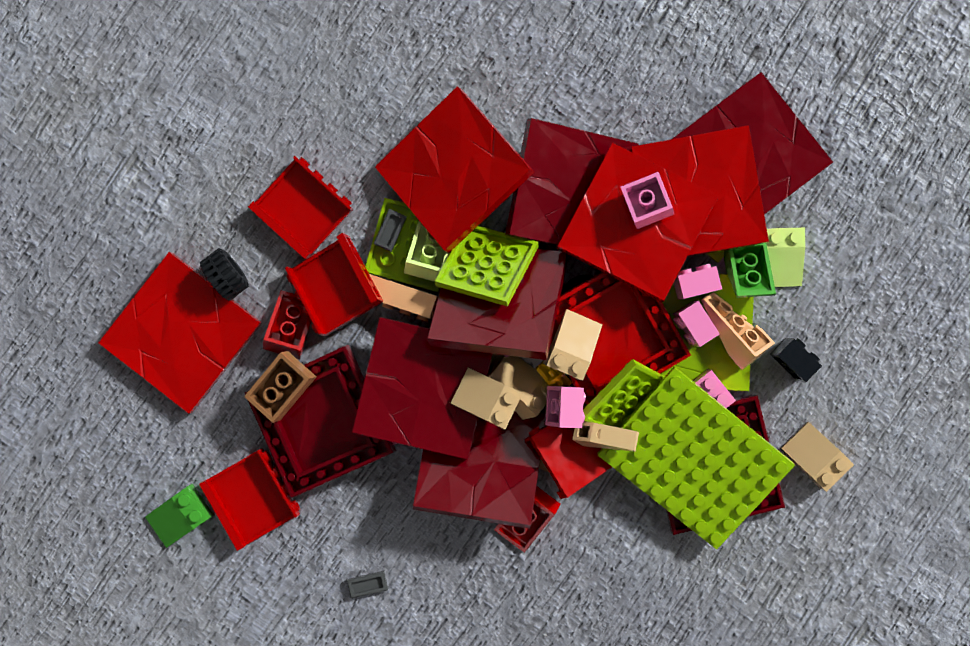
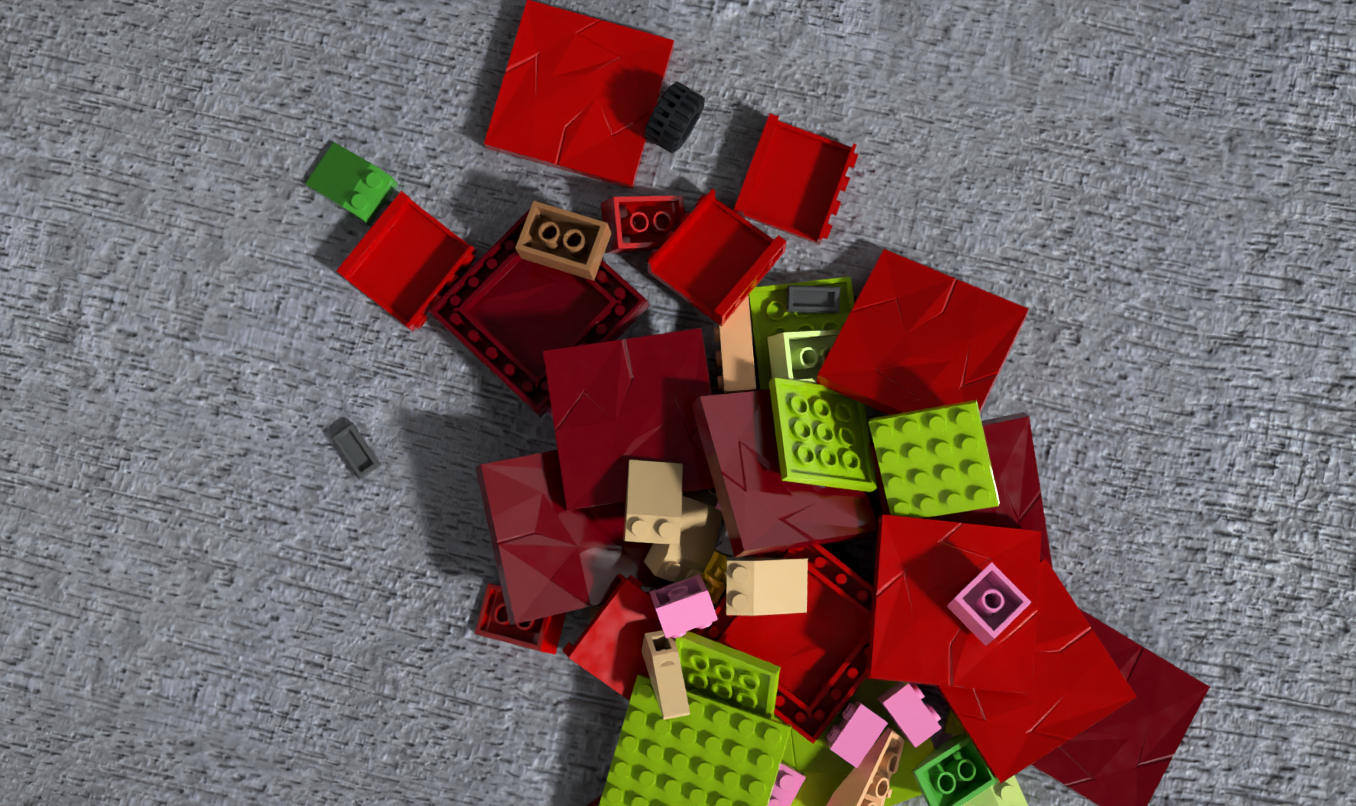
camera: 75 degrees right, 5 degrees down
none -> lime plate [869,400,1000,518]

